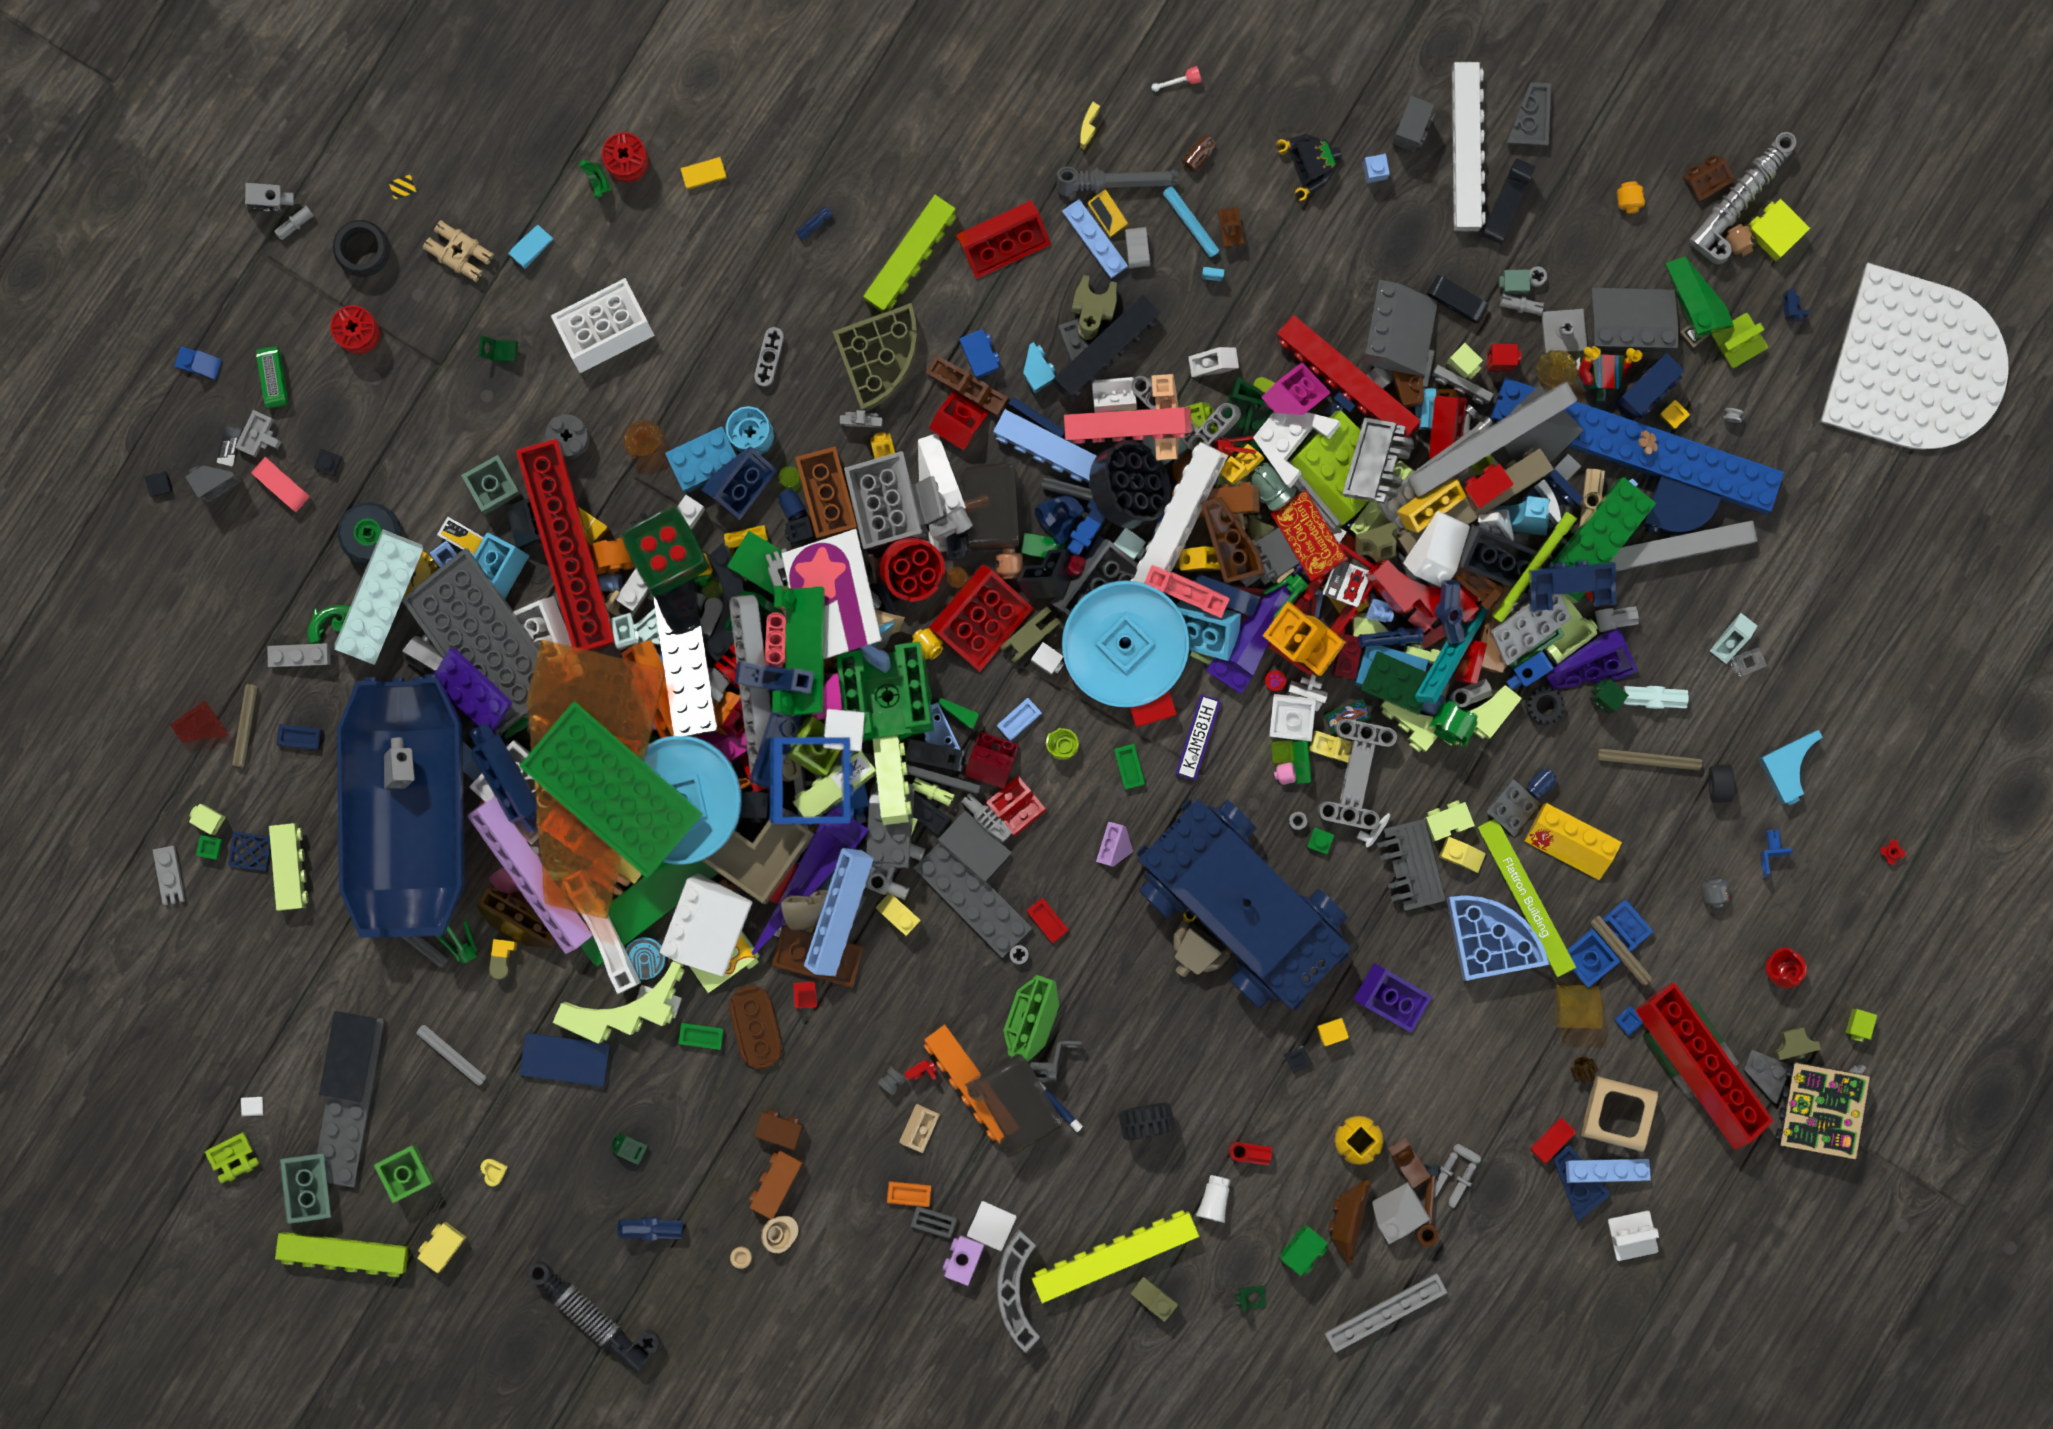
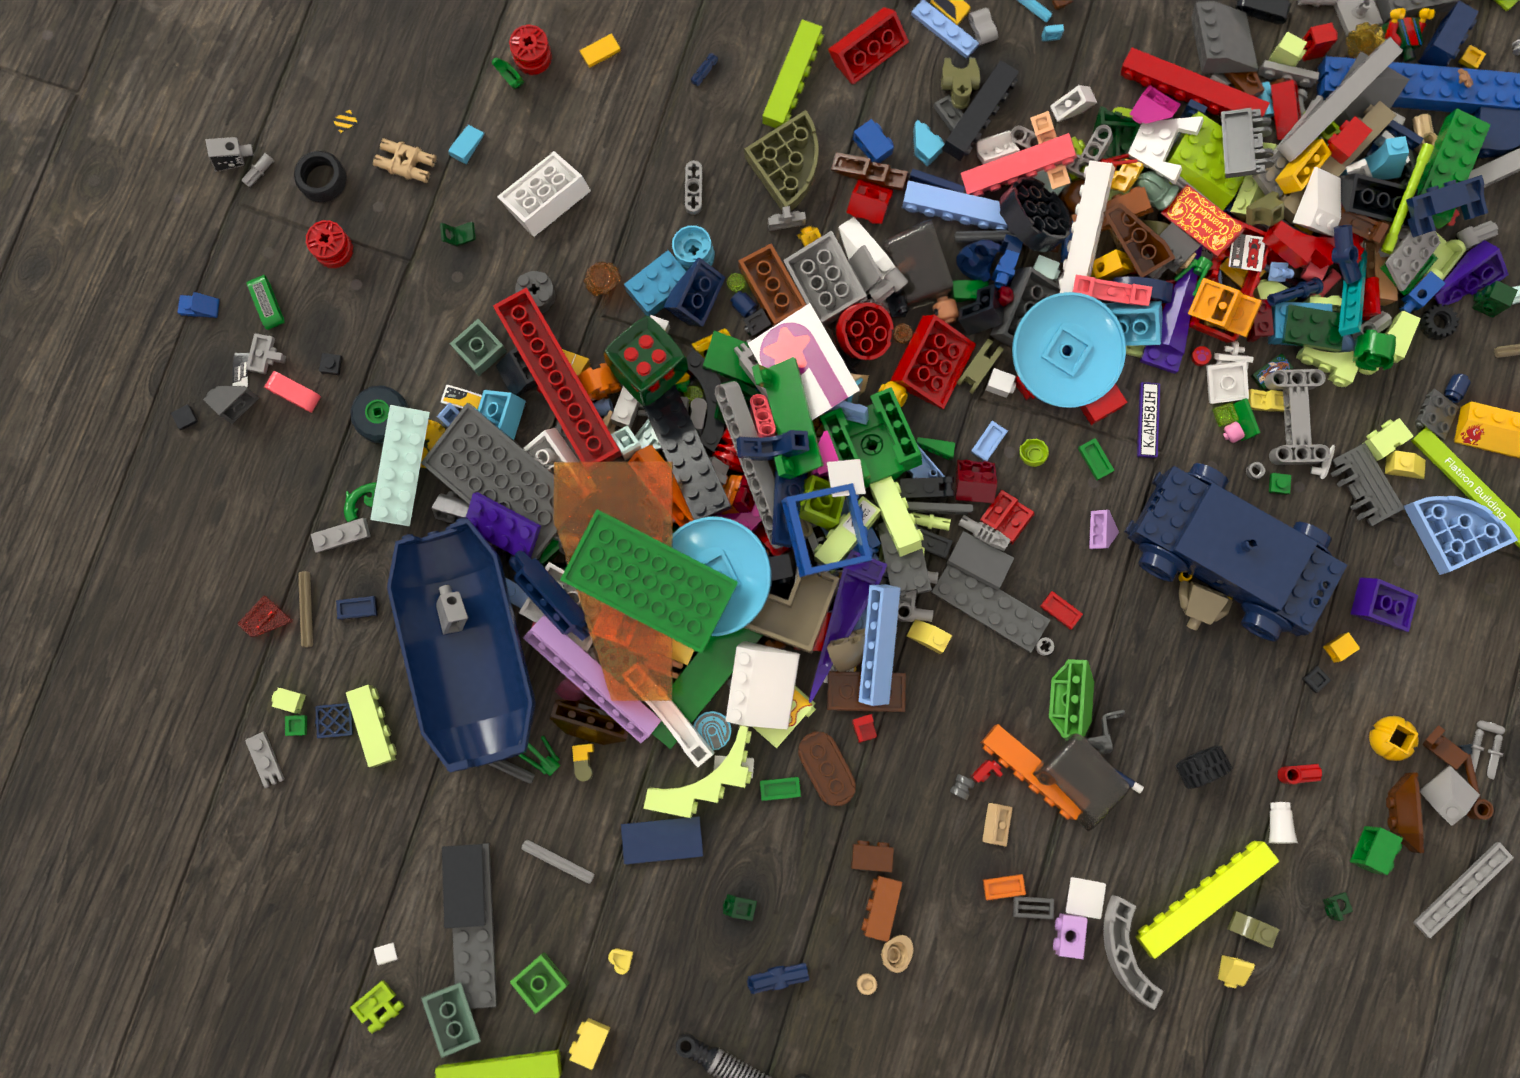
camera: 10 degrees left, 5 degrees down
none -> light yellow slope [1218,955,1255,988]

